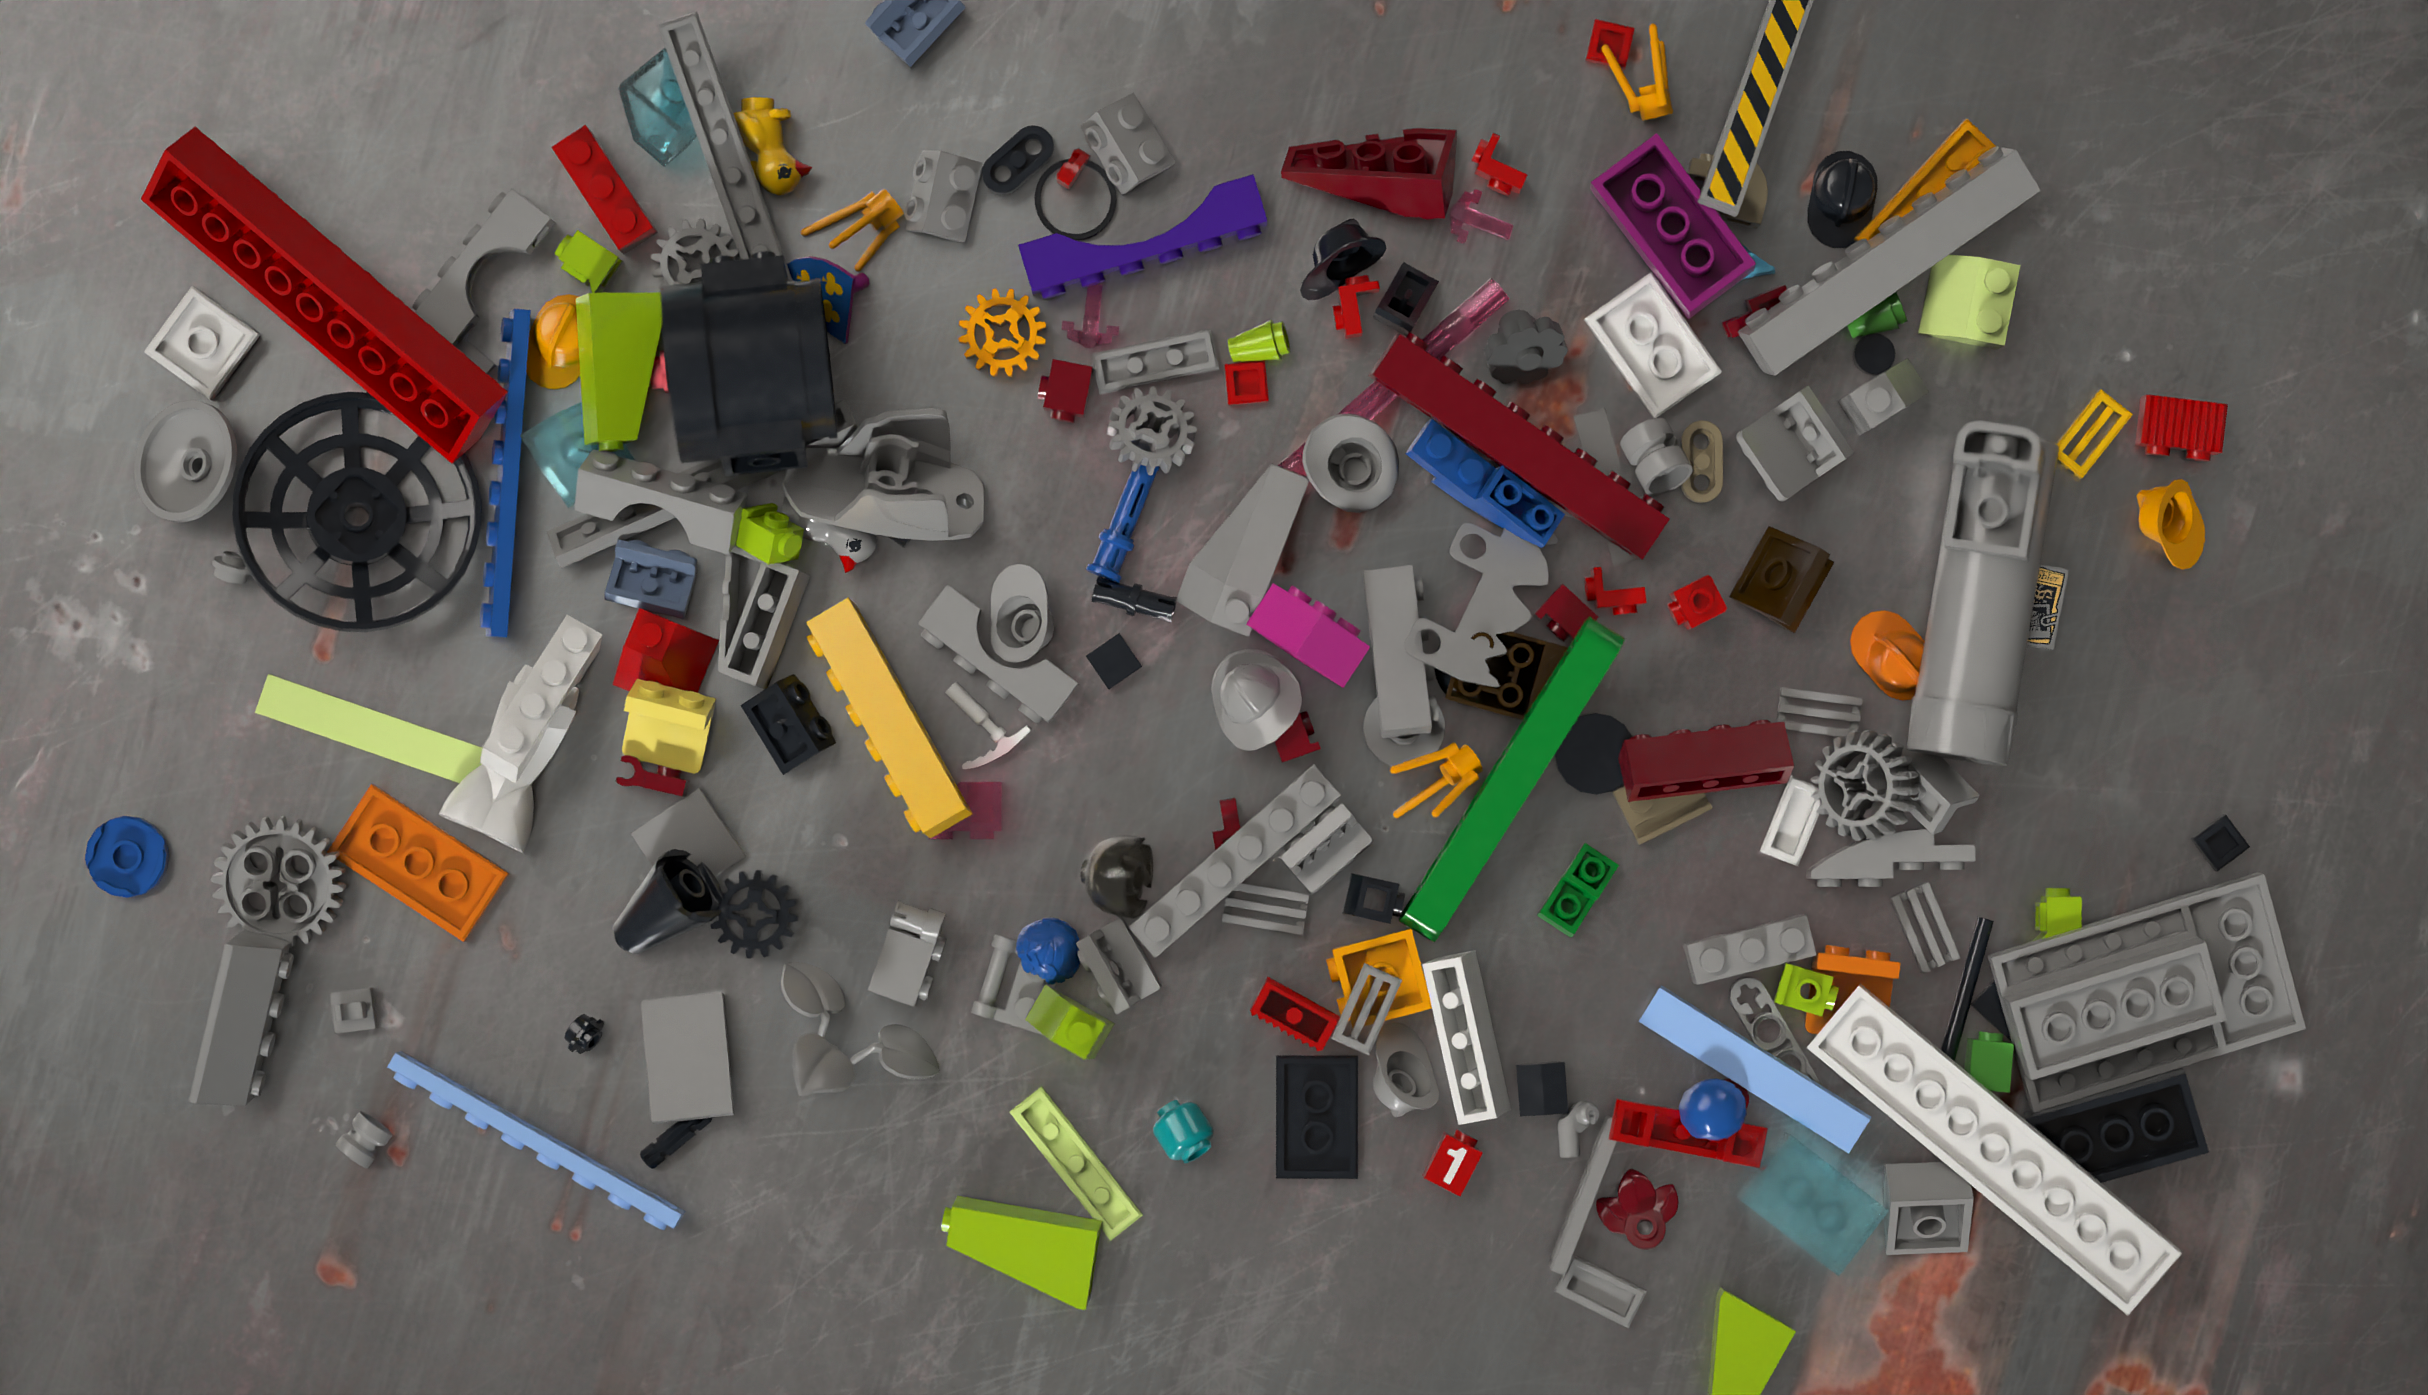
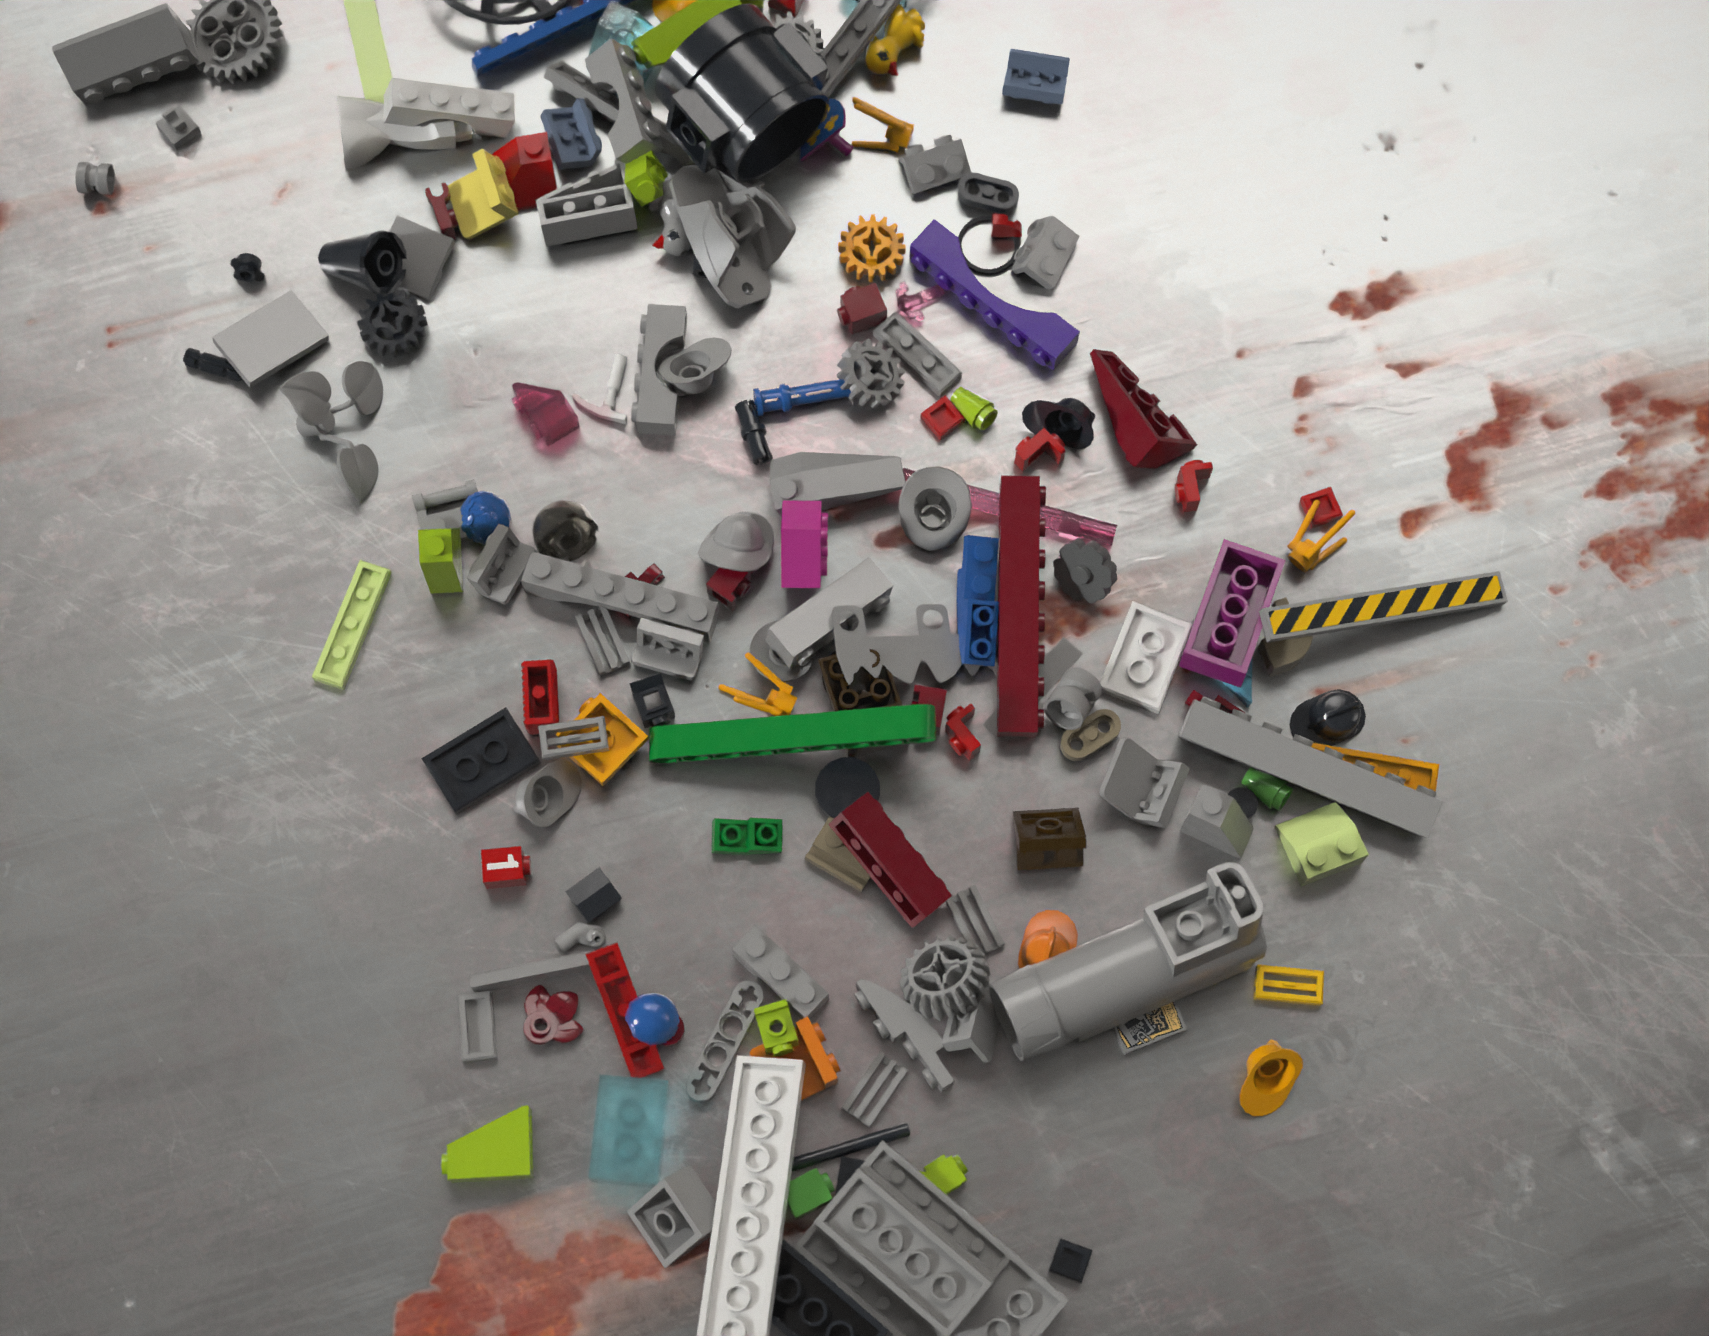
camera: 55 degrees right, 15 degrees down
orange tile [327,784,510,942] -> none
light blue plate [387,1051,686,1230] -> none
black bracket [740,674,836,775] -> none
yellow brick [806,598,973,838] -> none
light grey hinge [868,900,947,1007] -> none
lime slope [941,1196,1102,1310] -> none
black tile [1086,633,1142,690] -> none
teal head [1153,1100,1214,1163] -> none
black slope [1373,262,1439,336] -> none
white brick [1422,950,1511,1125] -> none
clear pink piece [1450,189,1514,244] -> none
light blue tile [1639,985,1871,1153] -> none
red bracket [1667,575,1727,630] -> none
white tile [1760,775,1822,867] -> none
red brick [2135,394,2228,461] -> none

